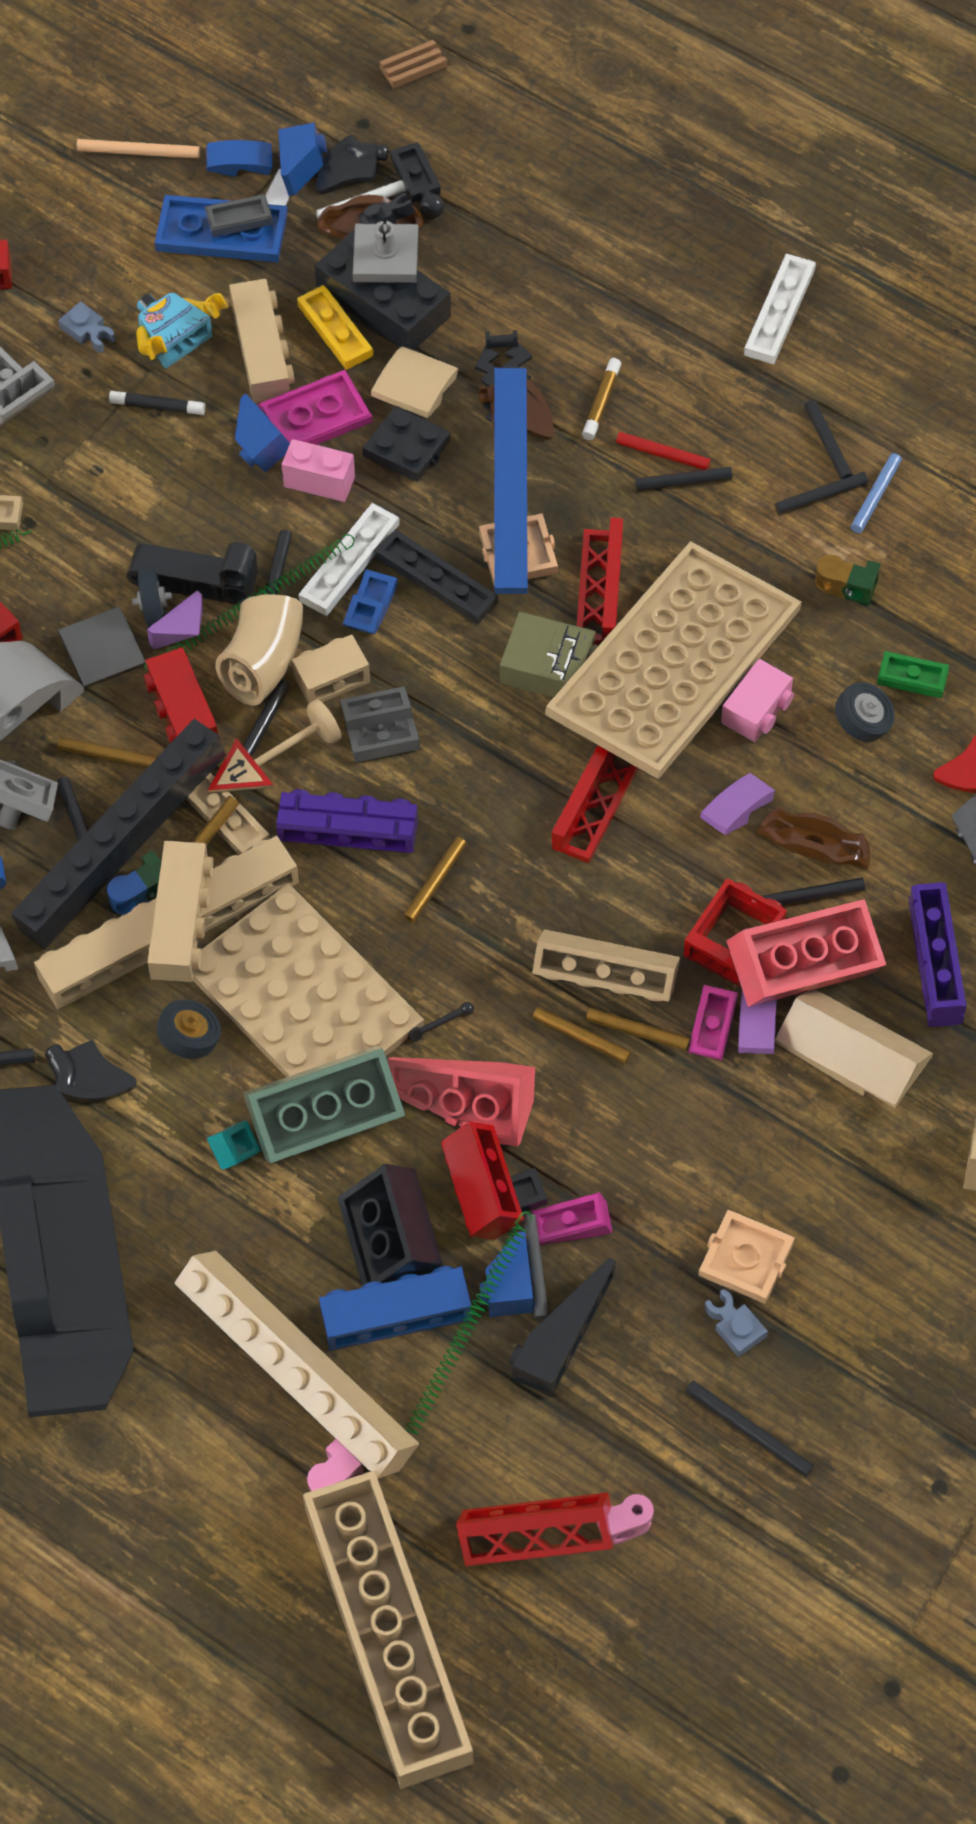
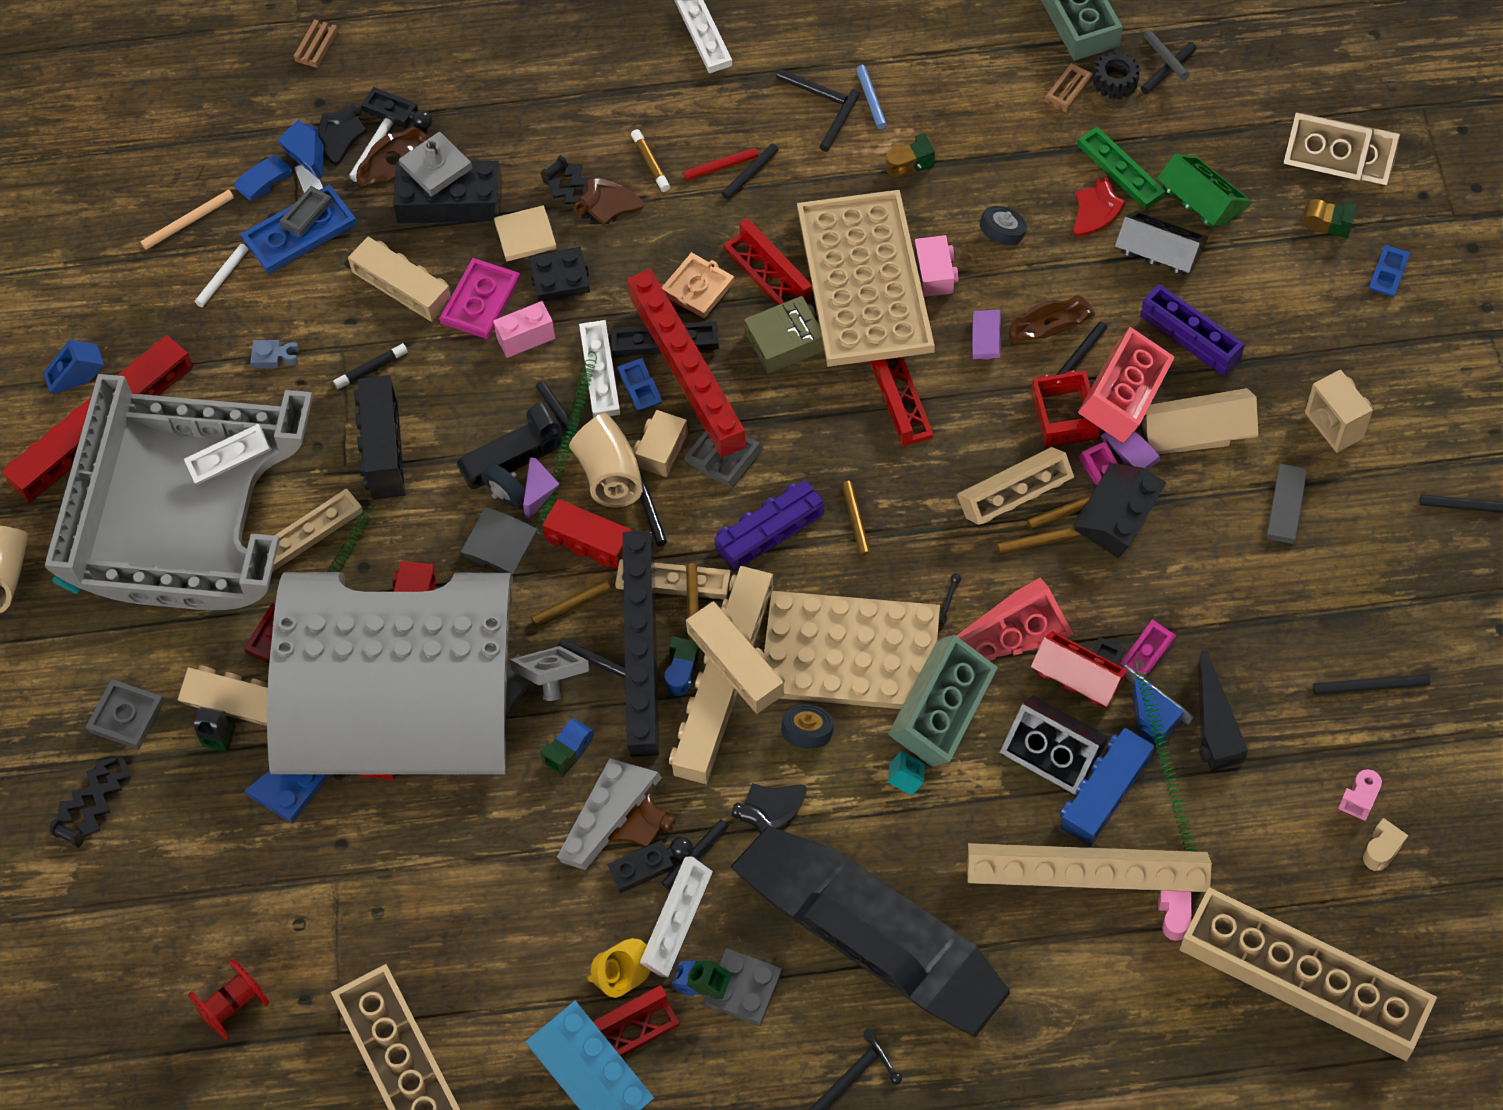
camera: 40 degrees left, 0 degrees up
torso [136,293,229,369] -> none
tan piece [207,699,341,793] -> none
blue slope [235,393,290,472] -> none
yellow plate [297,285,373,370] -> none
black plate [357,192,416,224] -> none
red fence [456,1492,613,1566] -> none
blue tile [494,368,528,594] -> none
light nougat plate [699,1210,795,1304] -> none
sand blue plate [705,1289,768,1357] -> none
green plate [877,651,950,698] -> none
none -> white bar [195,244,249,307]
none -> black brick [354,375,406,500]
none -> red brick [627,269,746,458]
none -> black slope [1071,463,1167,558]
none -> dark grey tile [1266,464,1307,544]
none -> tan leg [1363,818,1408,871]

